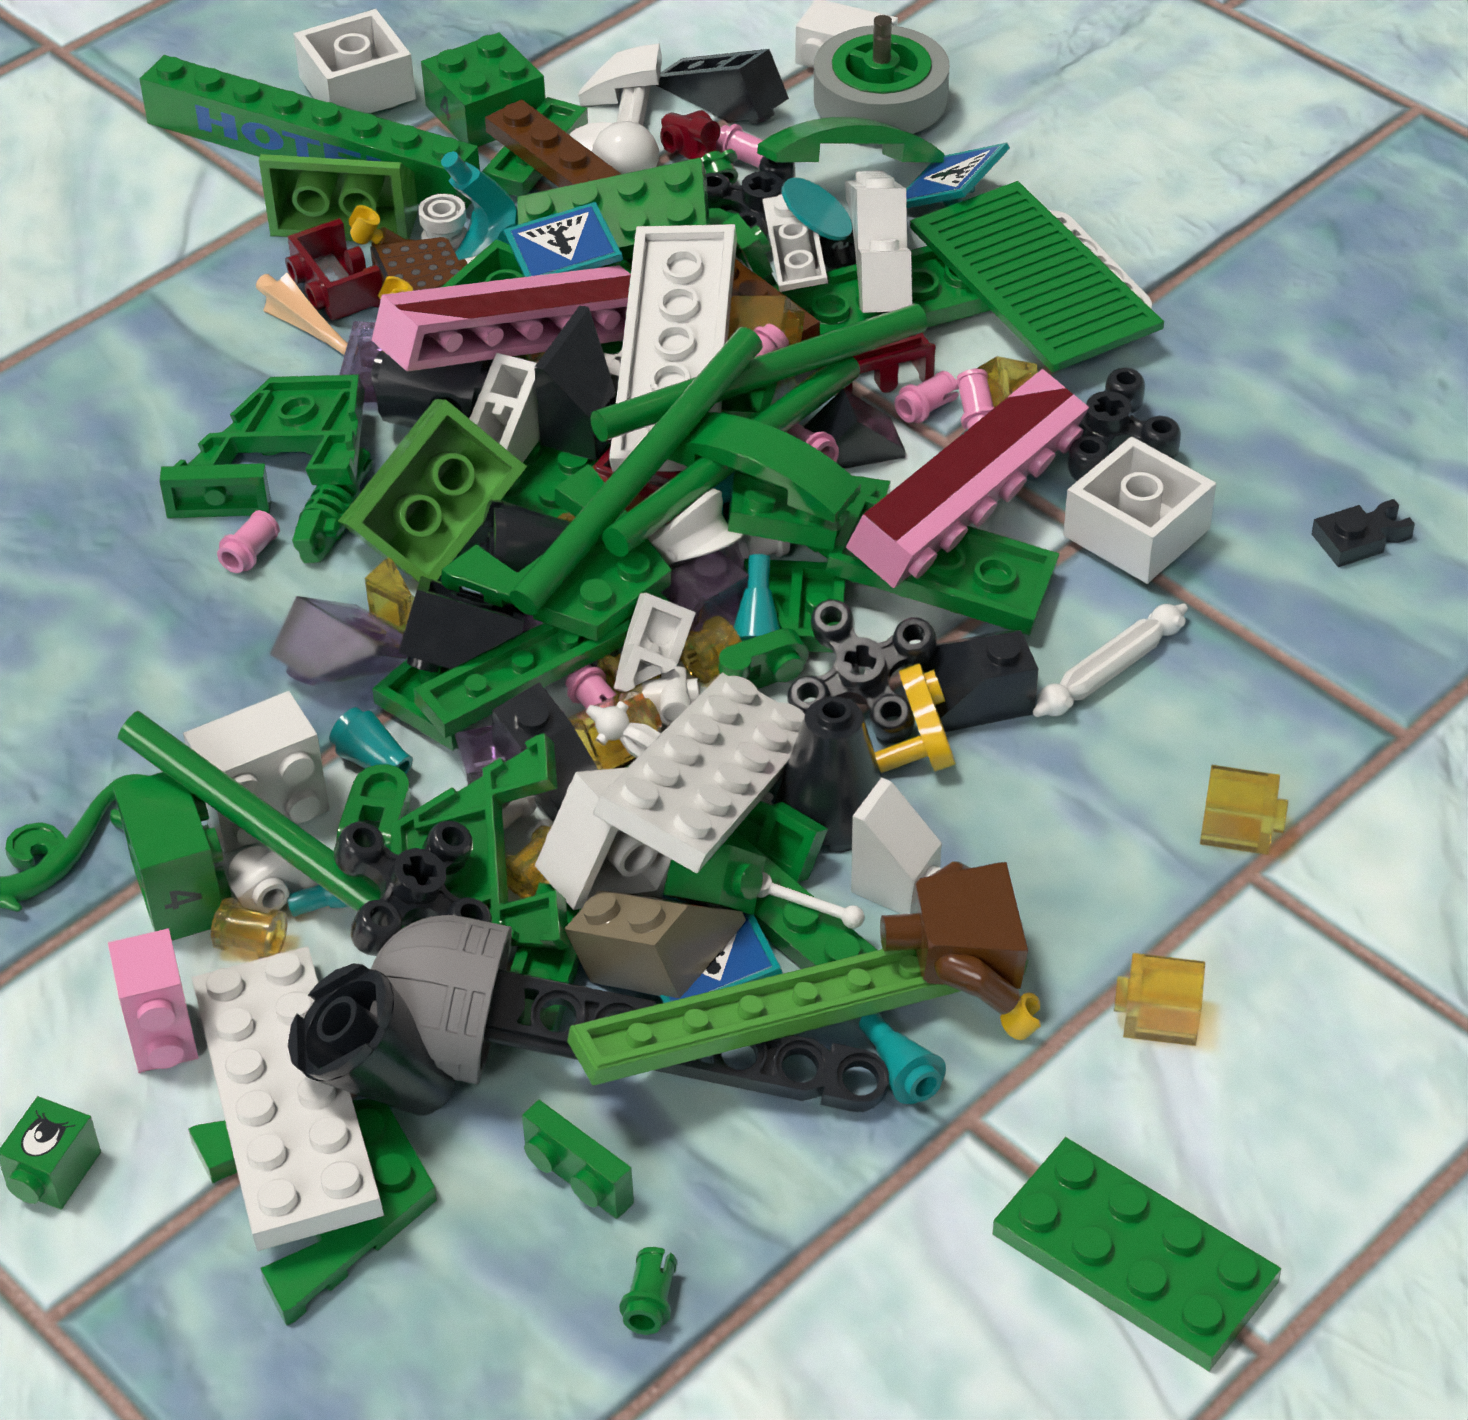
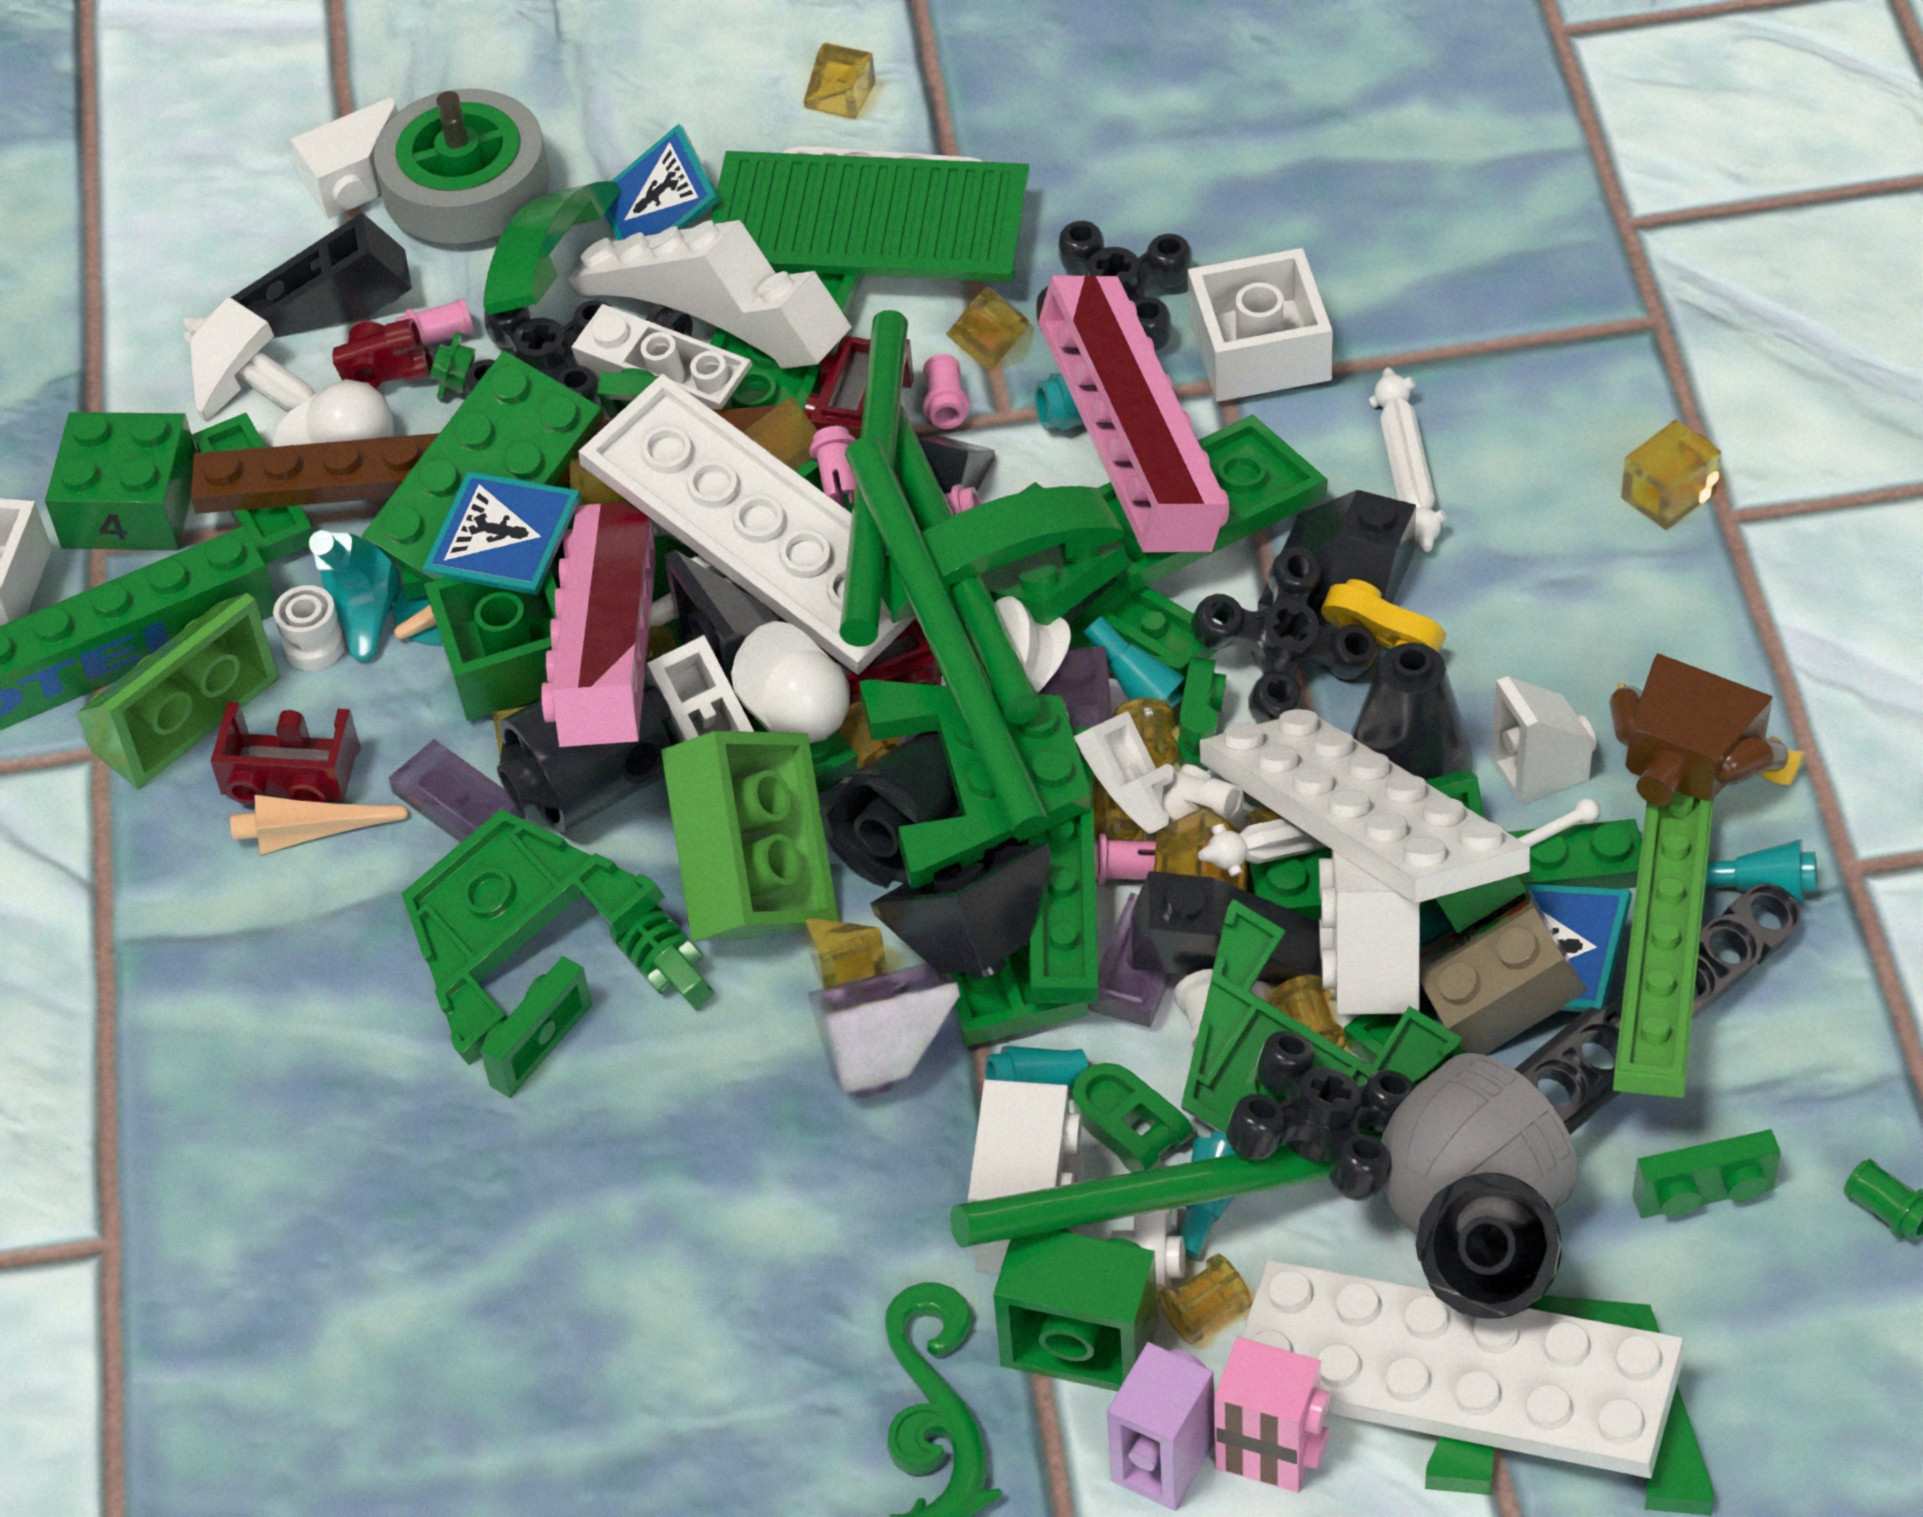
camera: 50 degrees left, 5 degrees up
bright pink pin [217,510,280,573] -> none
torso [348,205,476,299] -> none
teal piece [782,177,852,240] -> none
bright pink pin [956,369,995,429] -> none
clear yellow brick [1114,953,1205,1046] -> none
black plate [1311,499,1415,567] -> none
none -> white cap [731,621,850,743]
none -> clear yellow slope [803,43,876,119]
none -> lavender brick [1107,1342,1215,1511]

